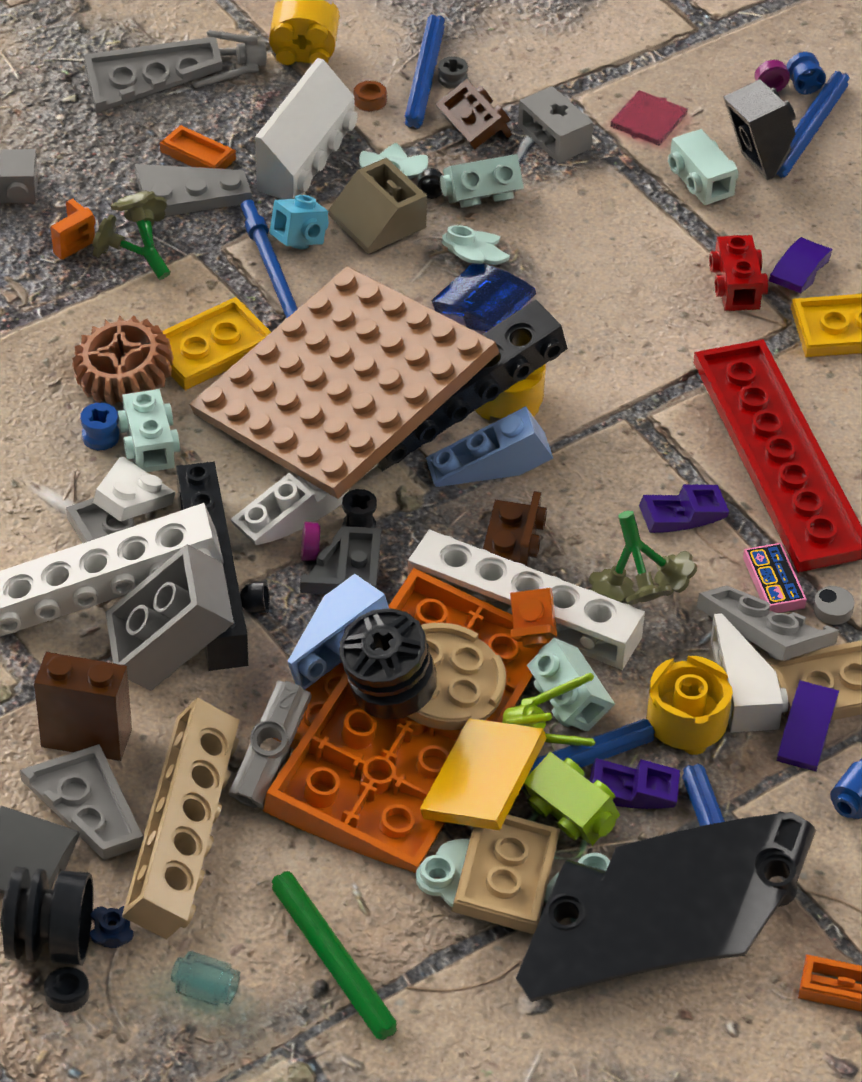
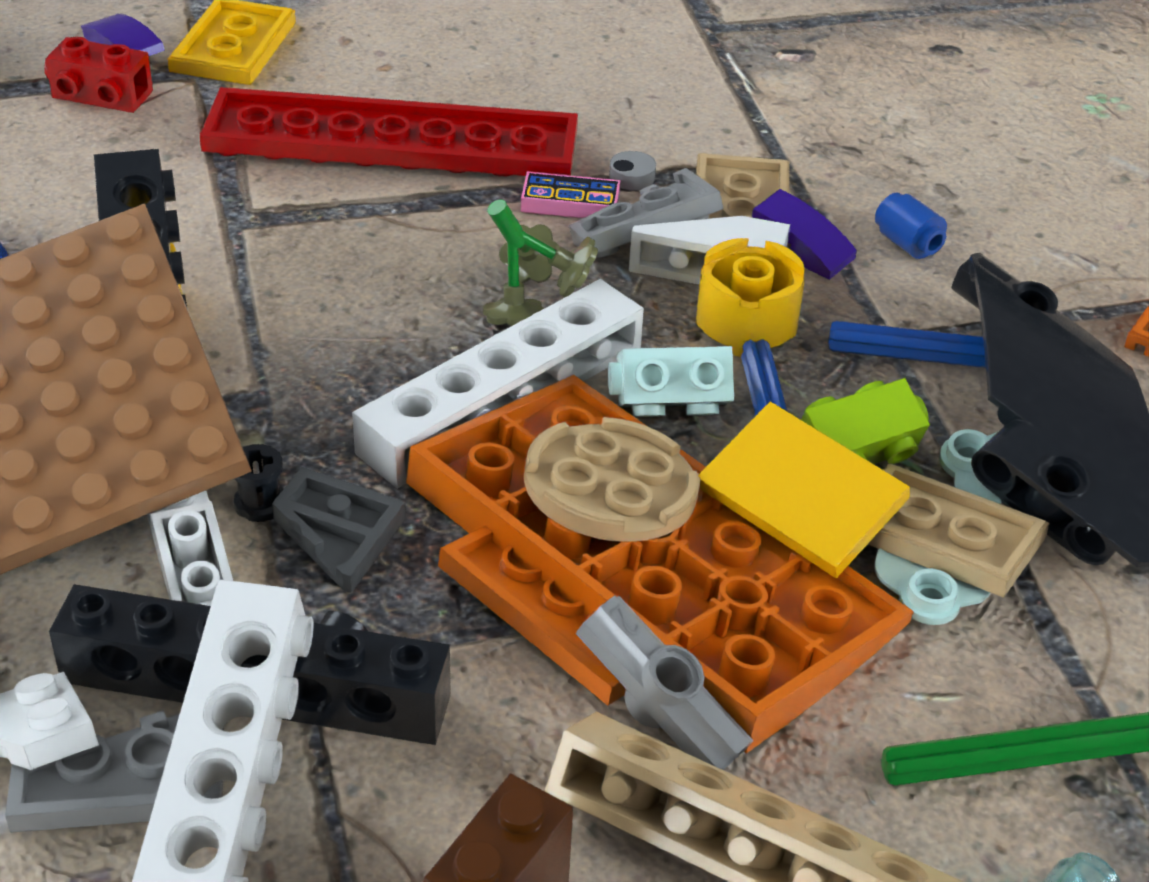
camera: 70 degrees left, 5 degrees down
light grey brick [106,544,234,691] -> none
light blue slope [287,574,389,689] -> none
magenta tile [301,522,320,562] -> none
black wheel [340,608,437,720] -> none
light blue slope [426,406,553,487] -> none
reddish brown bracket [483,491,547,567] -> none
lime plant [502,673,595,746] -> none
orange bracket [510,588,557,648] -> none
dark purple slope [589,758,680,809] -> none
dark purple slope [639,484,729,533] -> none

